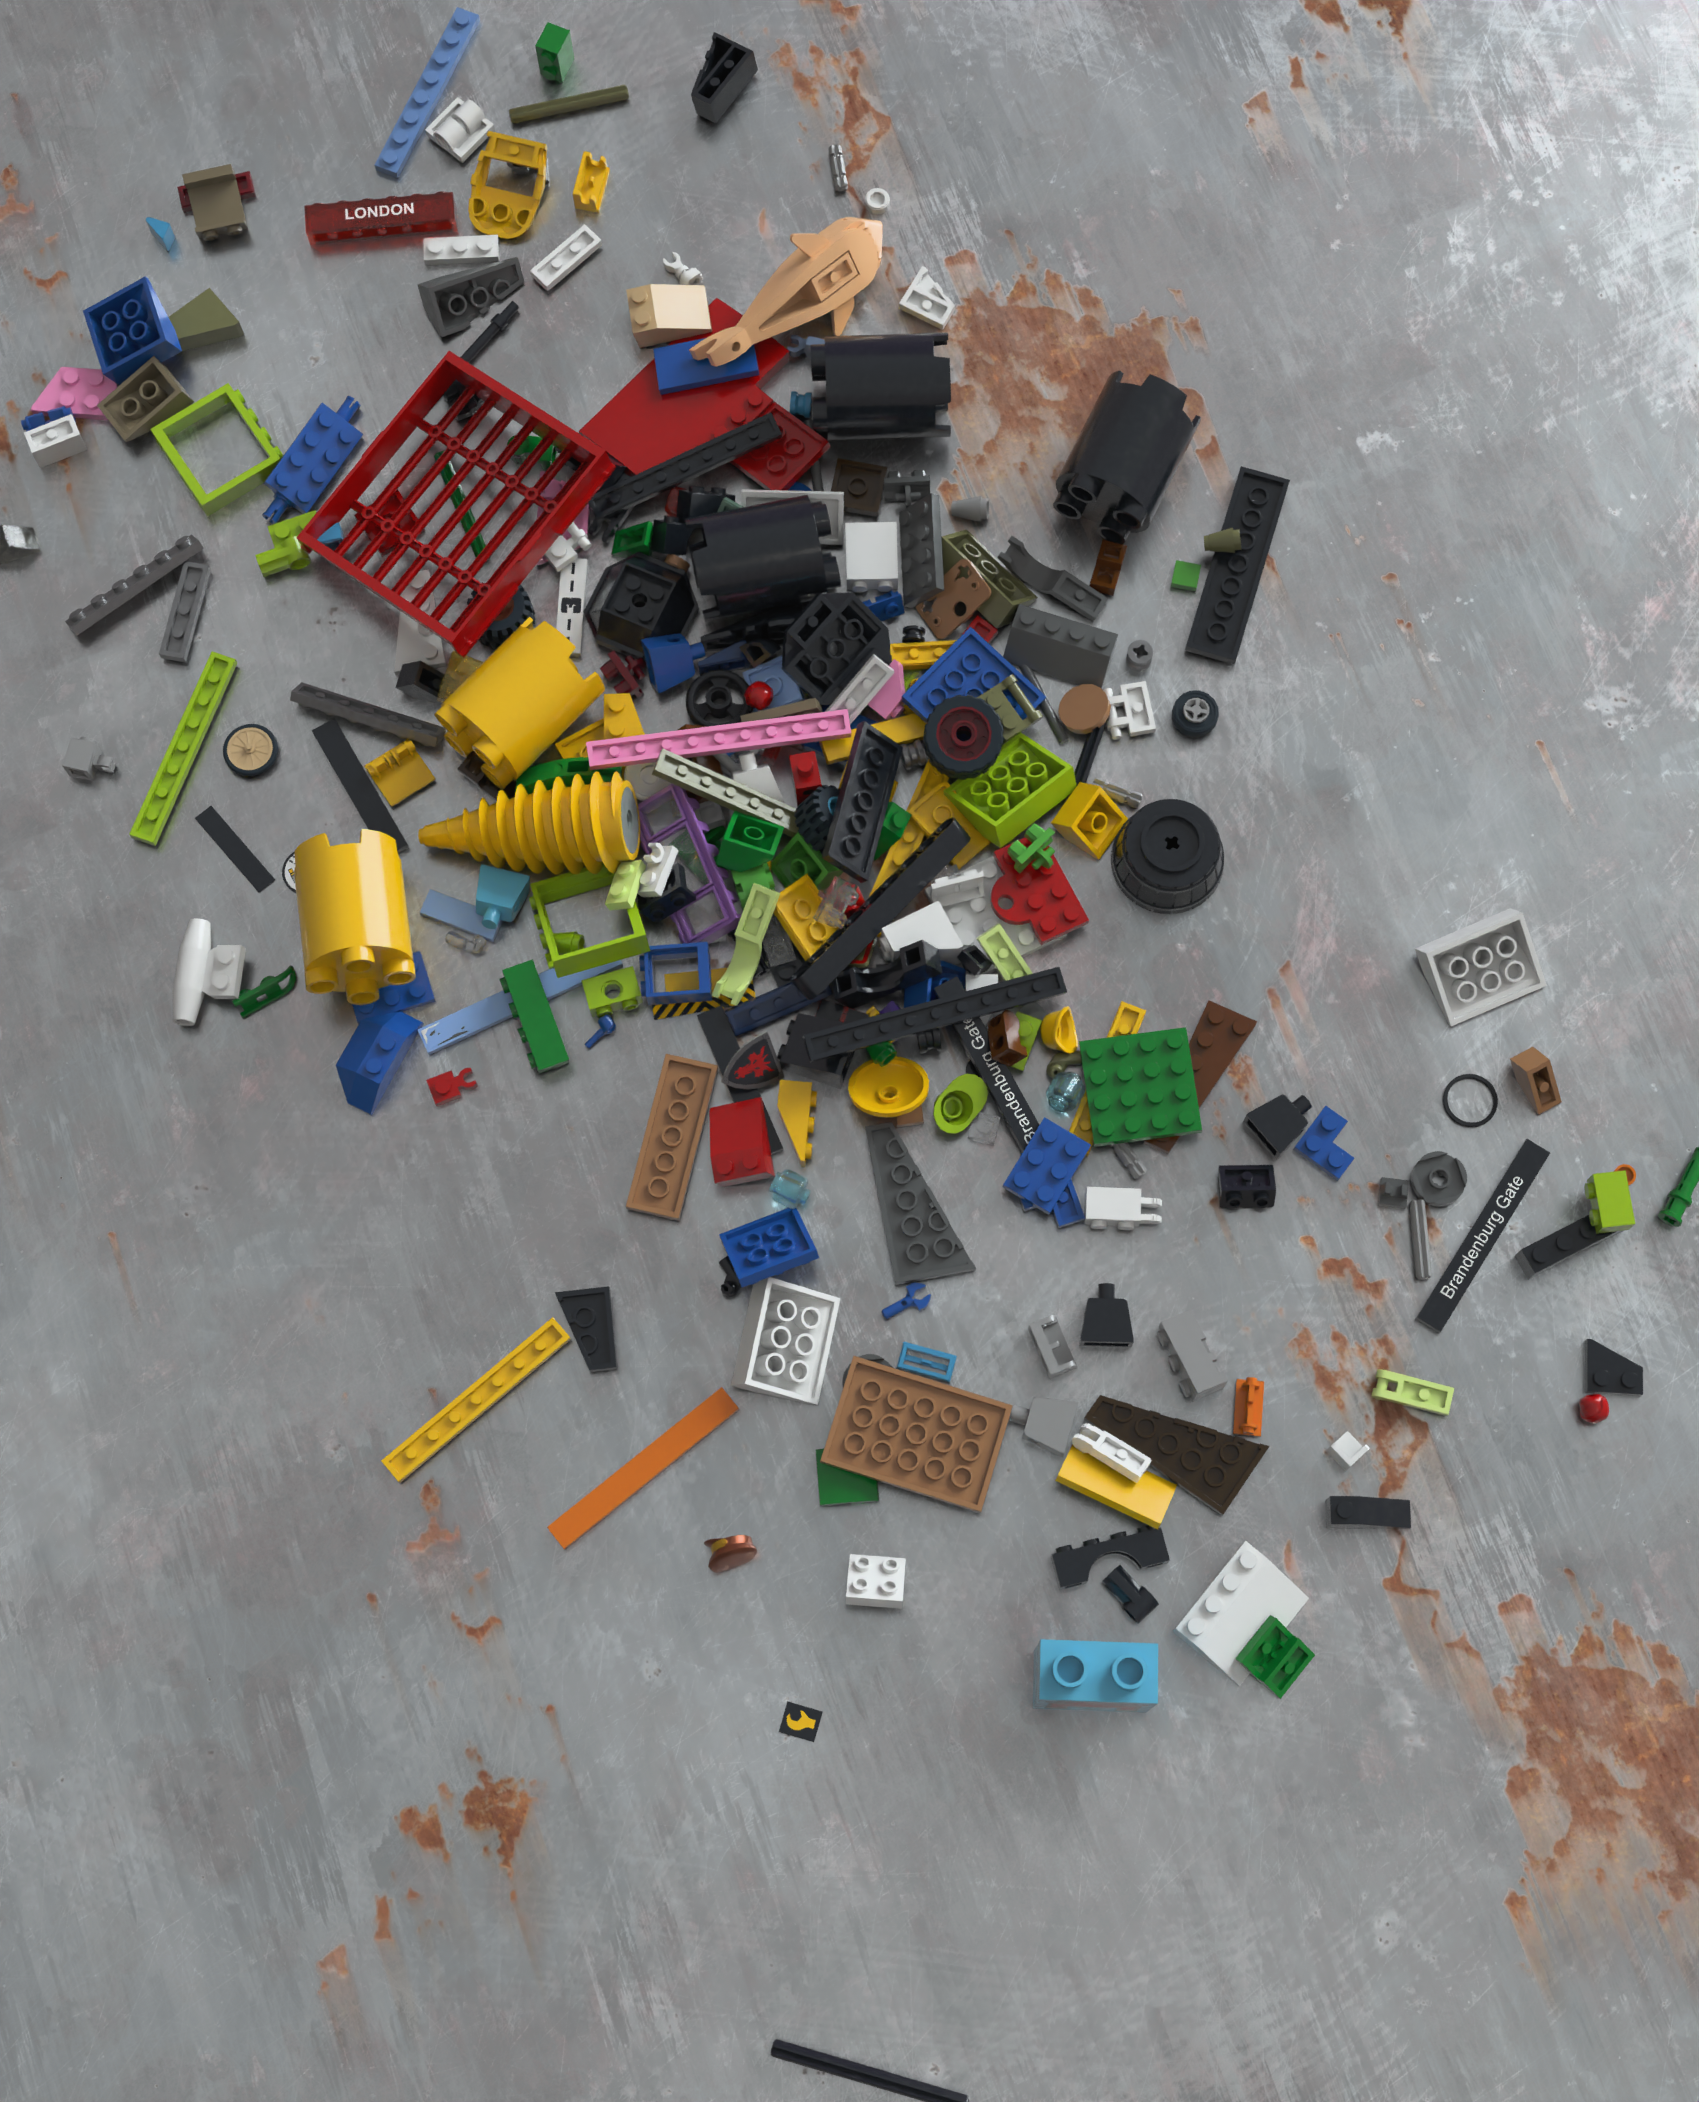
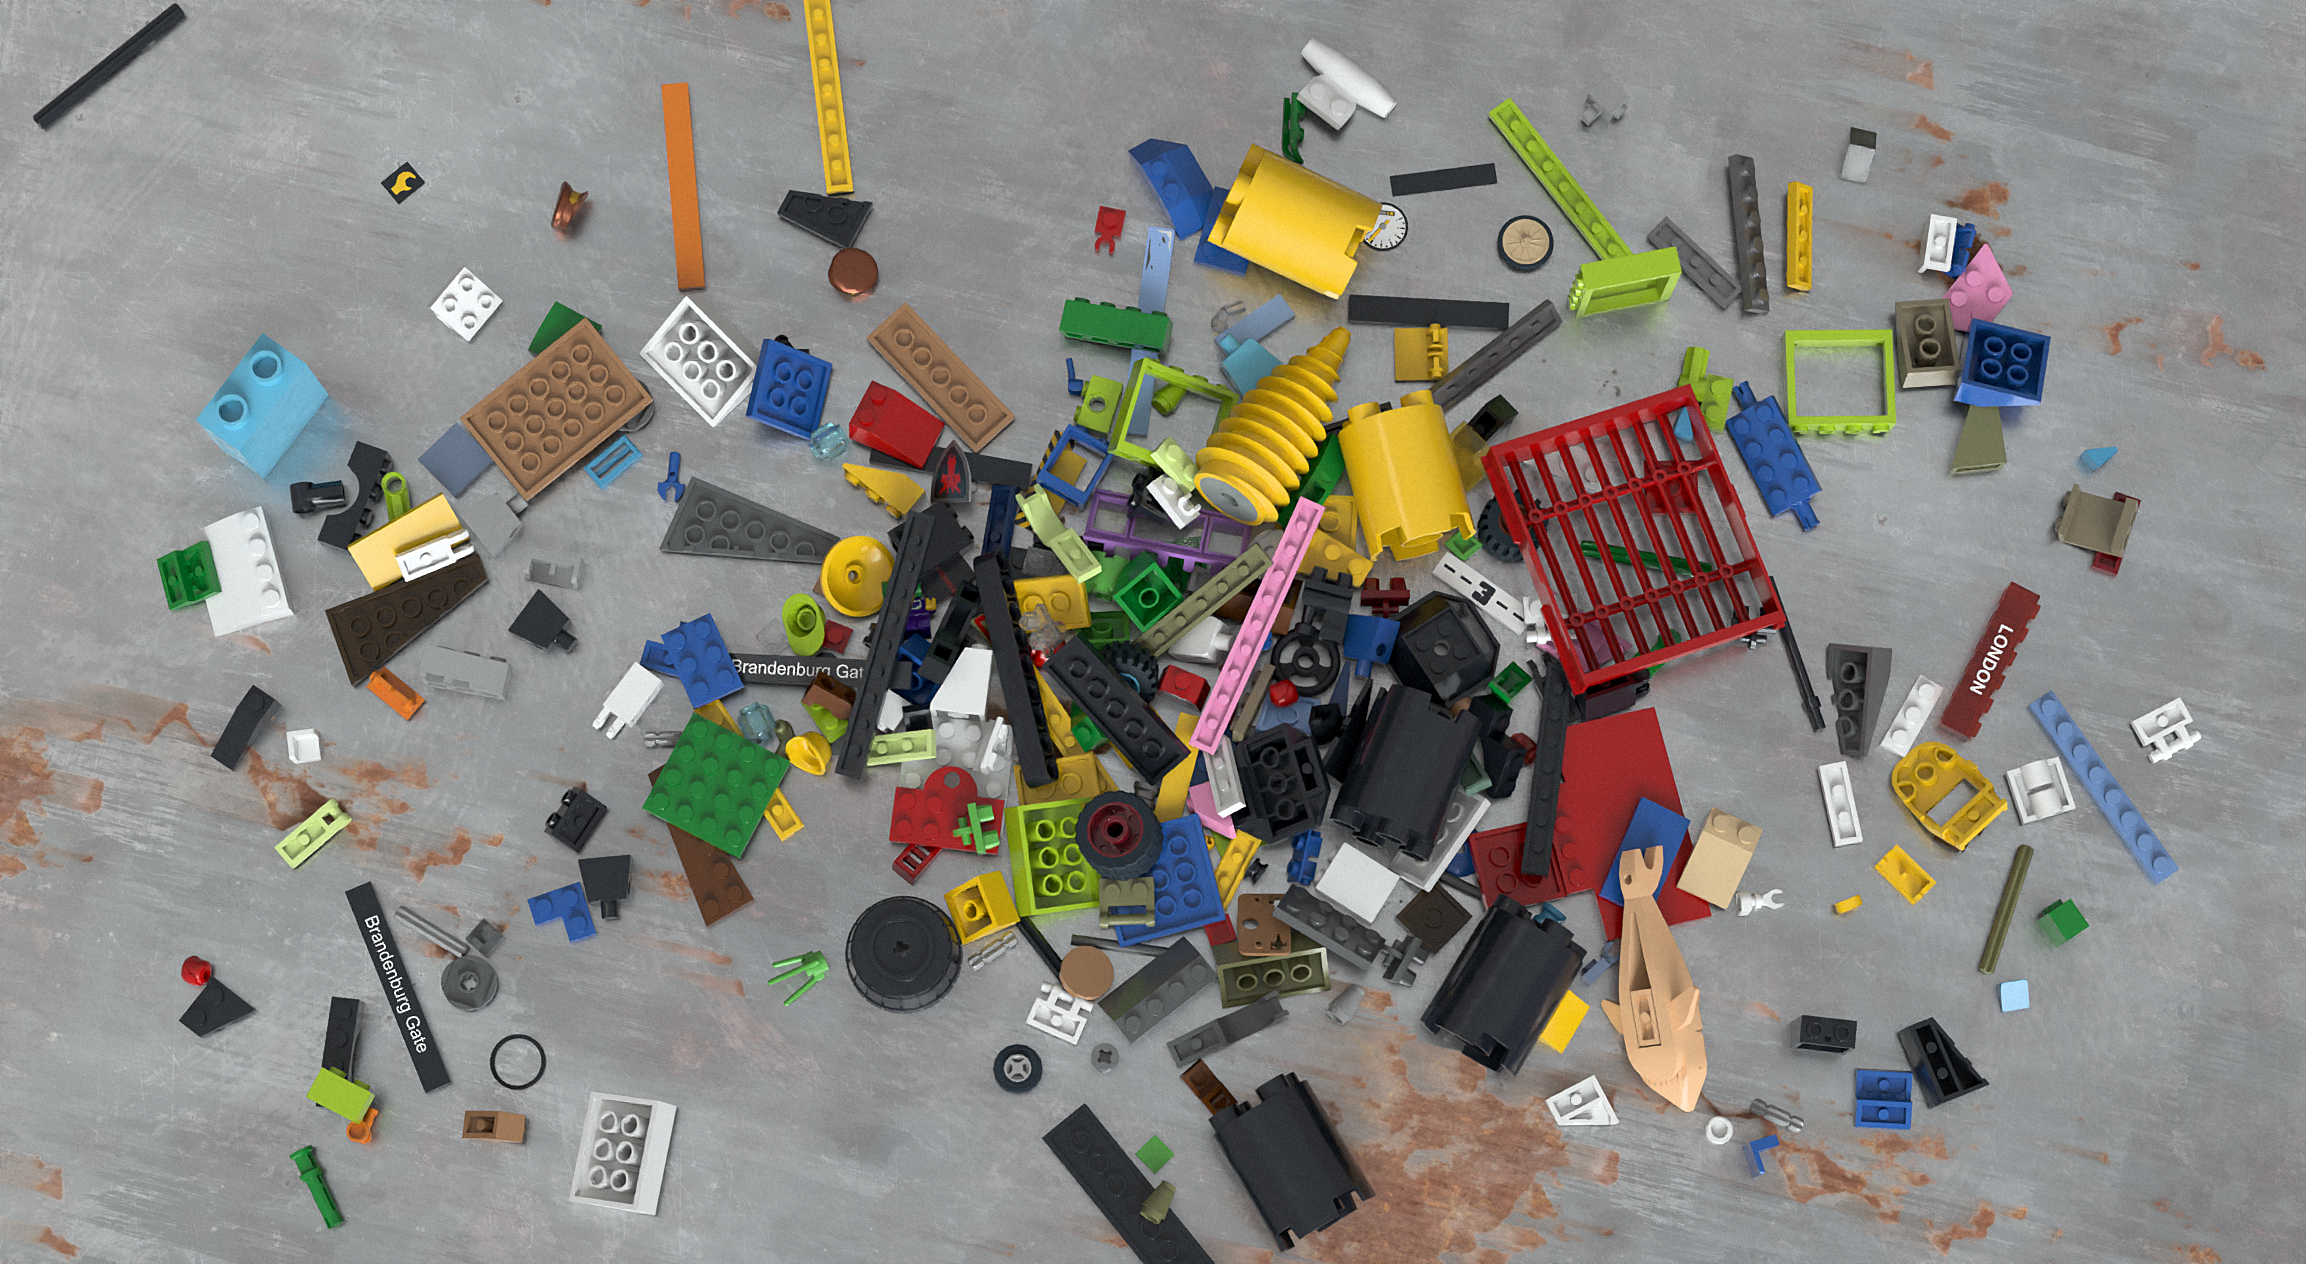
camera: 120 degrees right, 5 degrees up
none -> lime piece [382,472,411,521]
none -> sand blue tile [418,422,494,498]
none -> bright green plant [768,950,829,1006]
none -> red plate [821,619,854,656]
none -> copper piece [828,247,878,295]
none -> red slope [892,844,943,885]
none -> black hips [1293,566,1354,645]
none -> lime window [1567,246,1682,318]
none -> blue panel [1742,1134,1780,1178]
none -> yellow plate [1786,181,1813,291]
none -> black window [1790,1015,1857,1055]
none -> yellow tile [1834,894,1863,914]
none -> blue slope [1854,1068,1913,1130]
none -> slope [1997,979,2029,1012]
none -> white plate [2131,697,2201,763]

